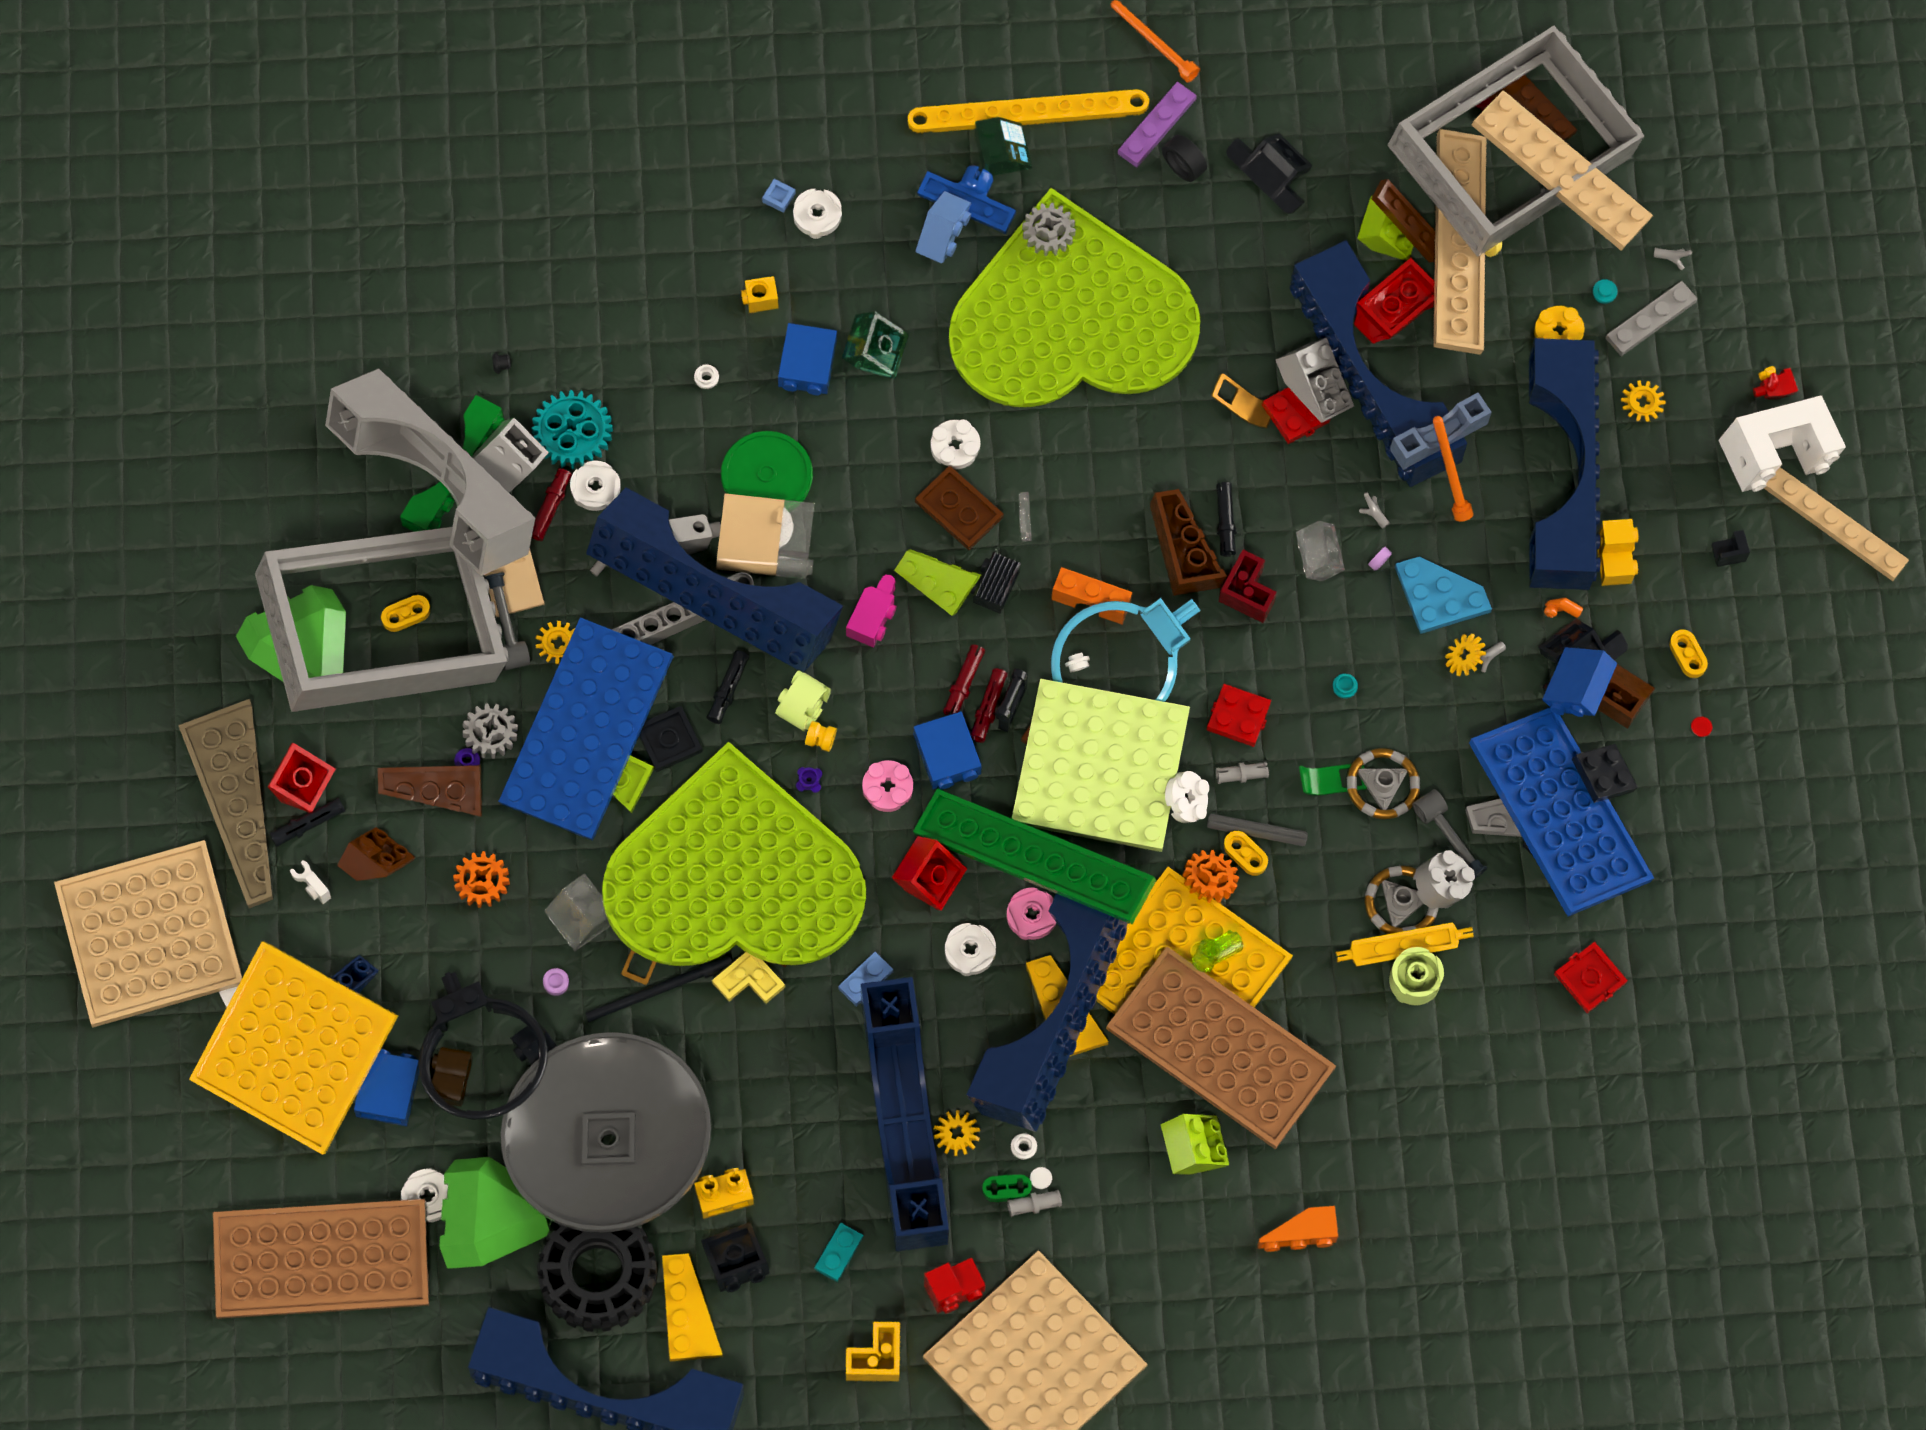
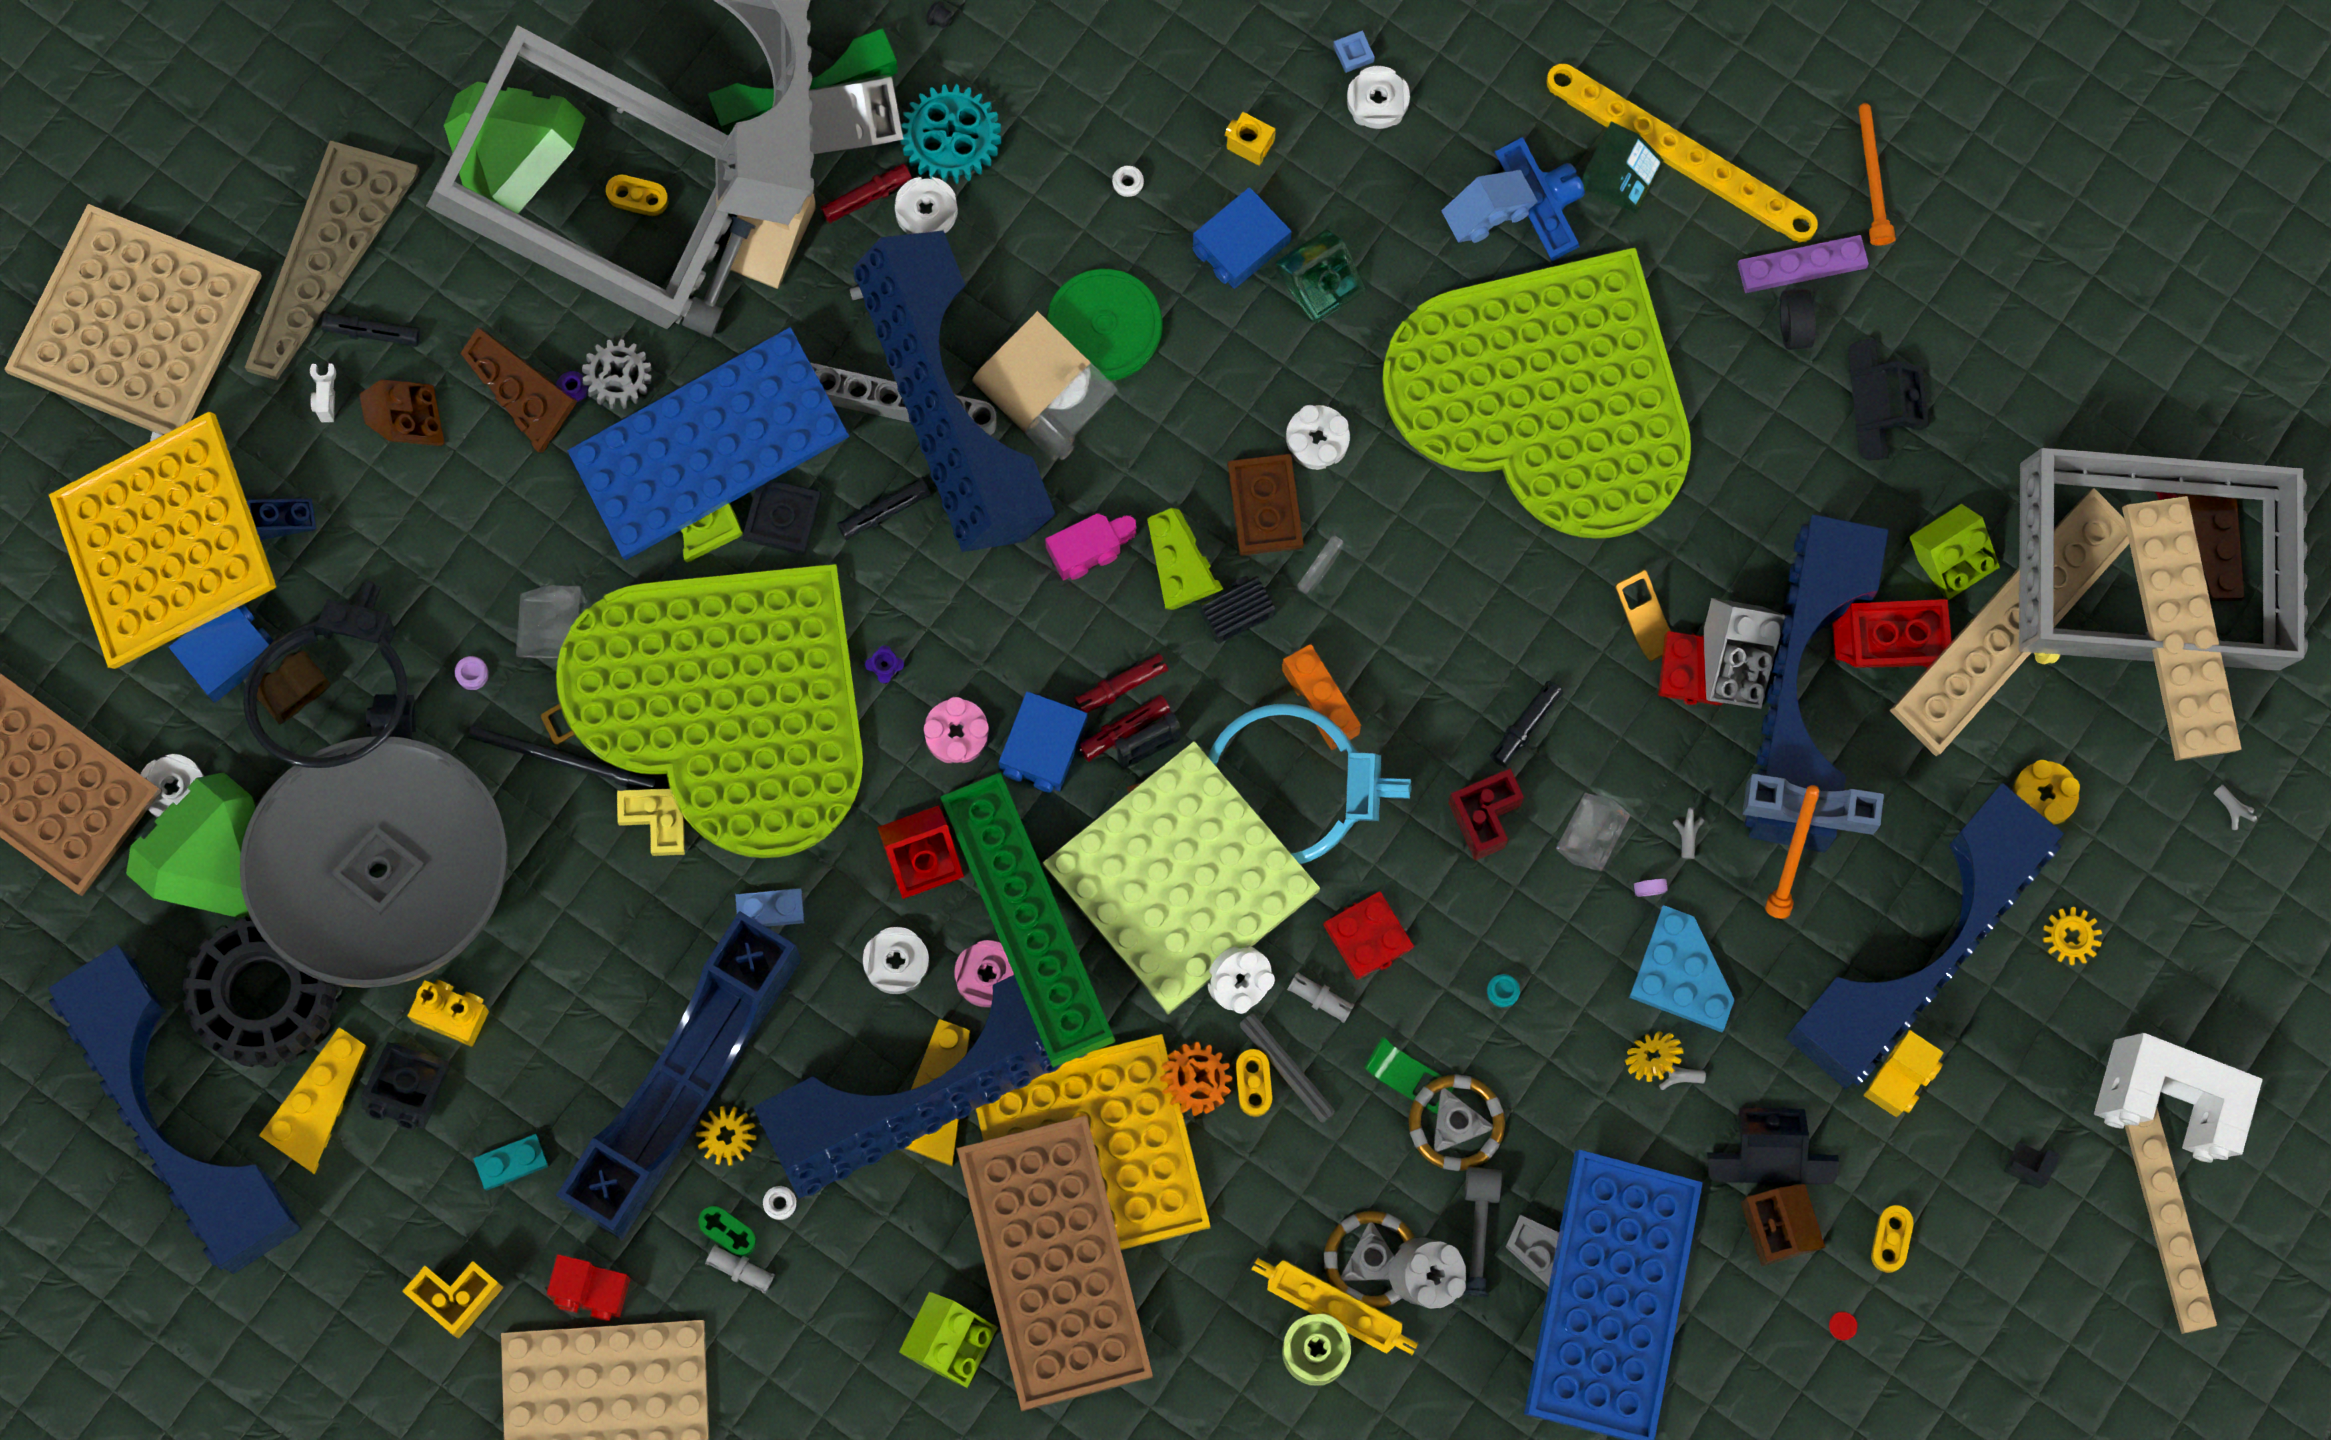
camera: 40 degrees right, 5 degrees up
red slope [267,743,335,813] -> none
orange gear [453,851,510,908] -> none
yellow gear [536,621,575,664] -> none
light grey torso [669,514,721,555] -> none
yellowish green brick [775,670,831,731] -> none
yellow wheel [805,721,837,752] -> none
light grey gear [1022,203,1076,256] -> none
white sticker [1030,1167,1052,1189] -> none
white plate [1065,653,1090,673] -> none
reddish brown wedge [1150,489,1227,596] -> none
clear neon green piece [1192,930,1243,972] -> none
reddish brown plate [1371,179,1435,263] -> none
blue brick [1542,647,1617,717] -> none
orange arm [1544,597,1583,618] -> none
black plate [1572,744,1638,803] -> none
teal plate [1593,279,1618,304] -> none
light grey plate [1605,281,1698,356] -> none
red piece [1753,366,1798,399] -> none

